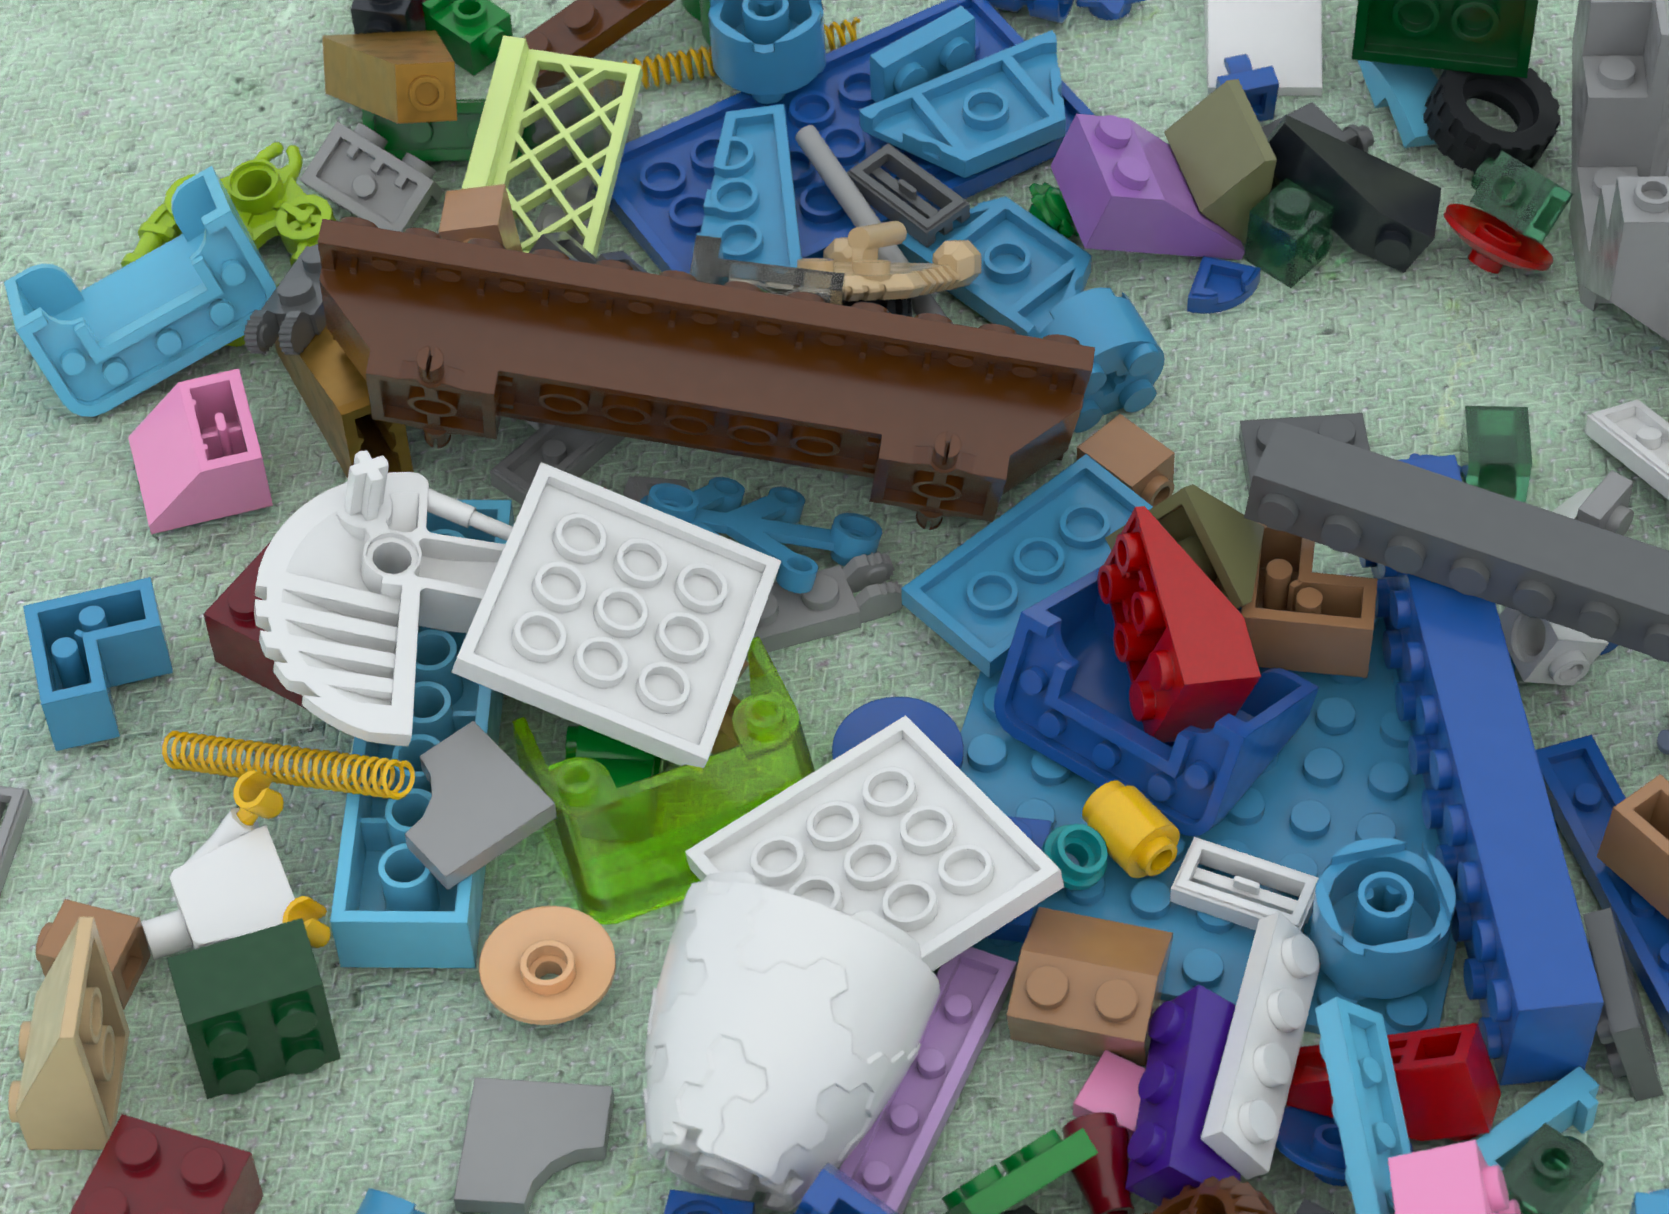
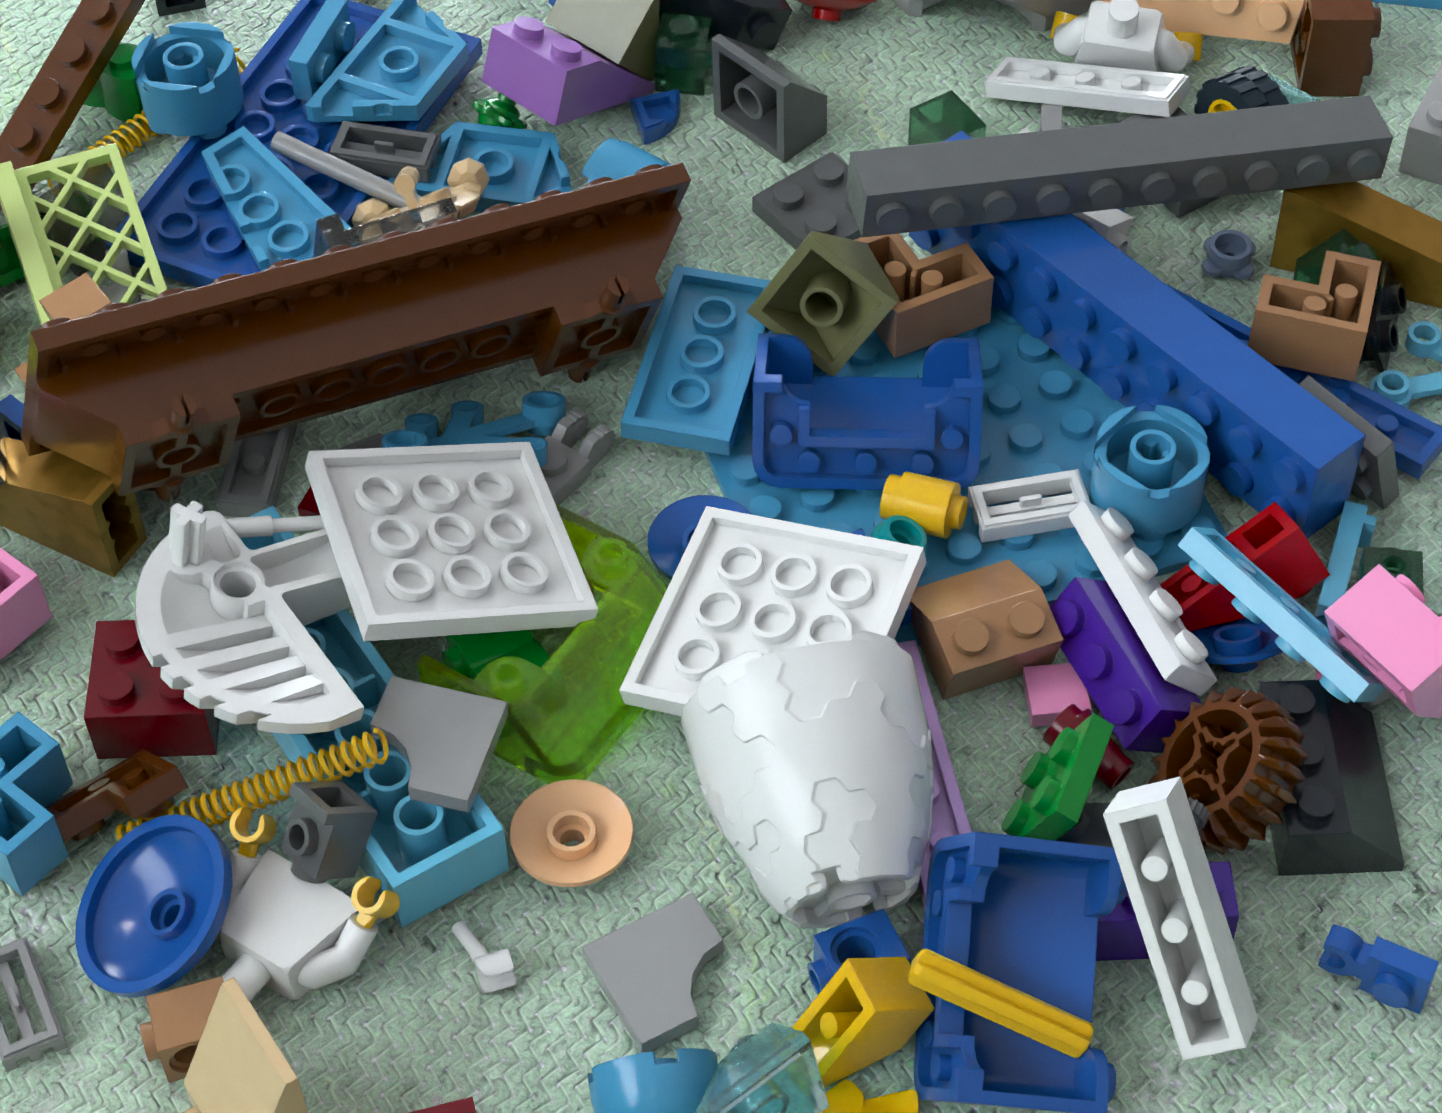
camera: 35 degrees left, 0 degrees up
dark green brick [166,918,341,1099] -> none
medium nougat brick [1077,414,1175,507] -> none
red slope [1098,506,1261,743] -> none
none -> reddish brown plate [44,749,188,842]
none -> blue dish [75,814,232,998]
none -> dark grey brick [280,780,377,884]
none -> white hand [451,921,517,993]
none -> dark grey slope [712,34,827,163]

